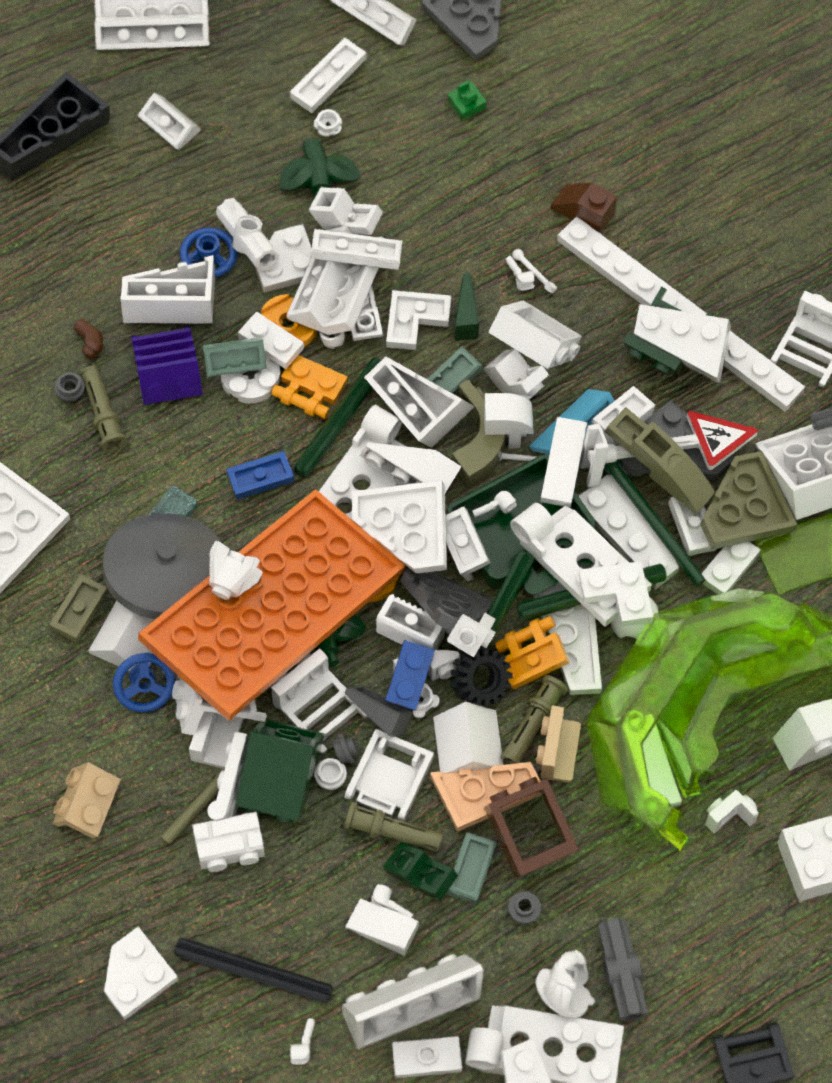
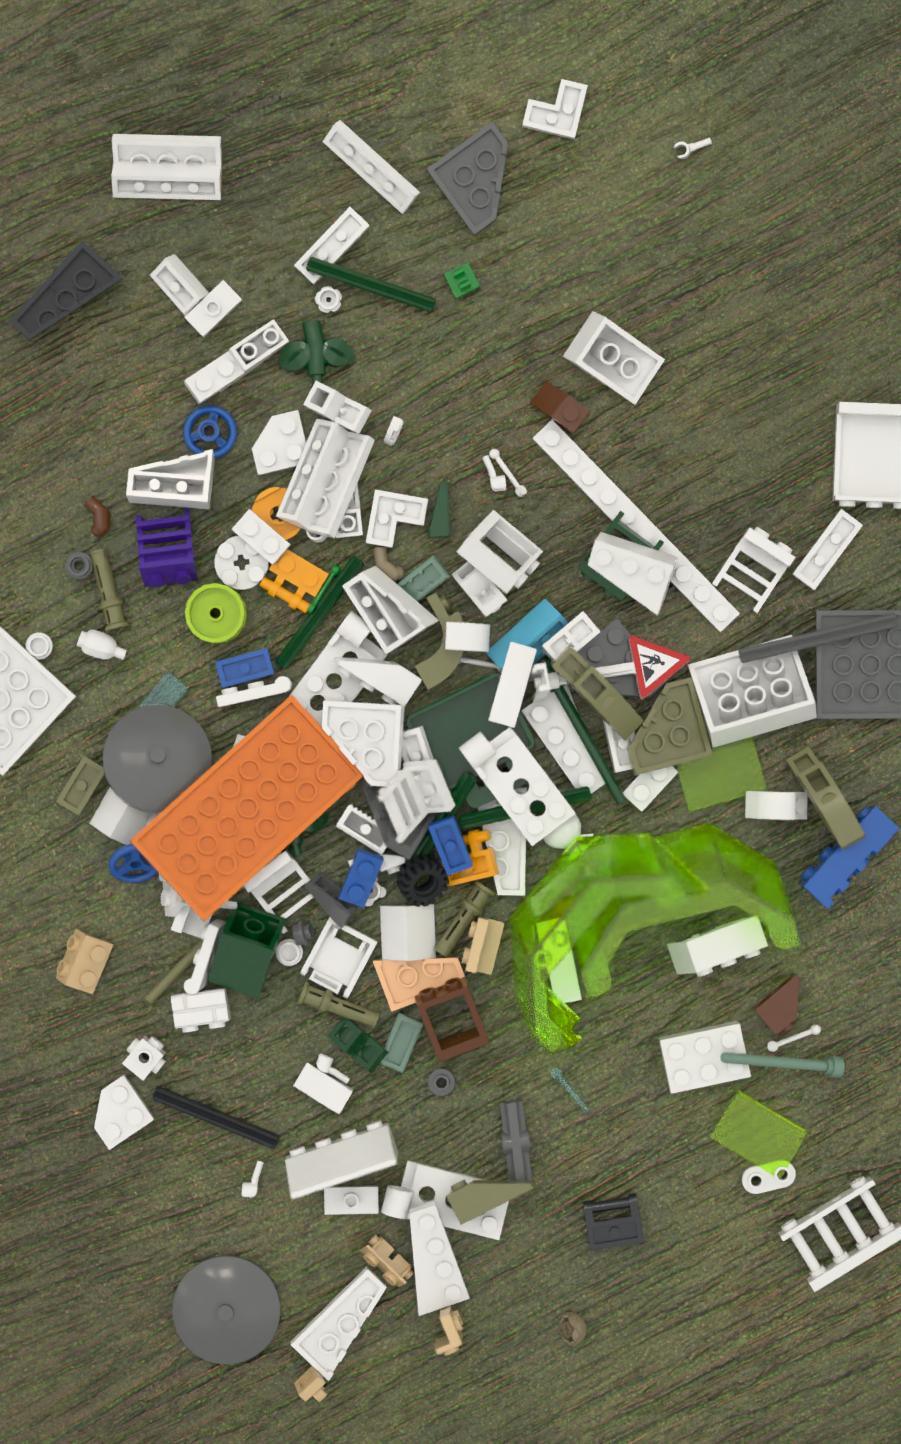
camera: 10 degrees right, 25 degrees up
sand green plate [203,337,267,377] -> none
white brick [208,541,263,600] -> none
white piece [216,198,279,271] -> none
white tile [311,229,402,270] -> none
white bracket [447,613,496,657] -> none
white hand [472,491,517,517] -> none
white hair [536,950,595,1018] -> none
white plate [578,561,653,627] -> none
white bracket [705,790,759,833] -> none
none -> white plate [25,633,53,660]
none -> white plant [77,629,127,660]
none -> white brick [122,1036,166,1080]
none -> white slope [184,319,289,405]
none -> white plate [185,280,243,338]
none -> lime wheel [185,583,247,644]
none -> white plate [216,676,292,707]
none -> dark green axle [306,257,436,312]
none -> green hinge [307,565,341,614]
none -> dark tan arm [373,547,404,582]
none -> white plate [378,759,455,843]
none -> white tile [383,416,404,447]
none -> blue plate [428,815,473,876]
none -> olive slope [446,1179,536,1225]
none -> clear light blue hinge [551,1068,591,1114]
none -> white slope [563,311,665,404]

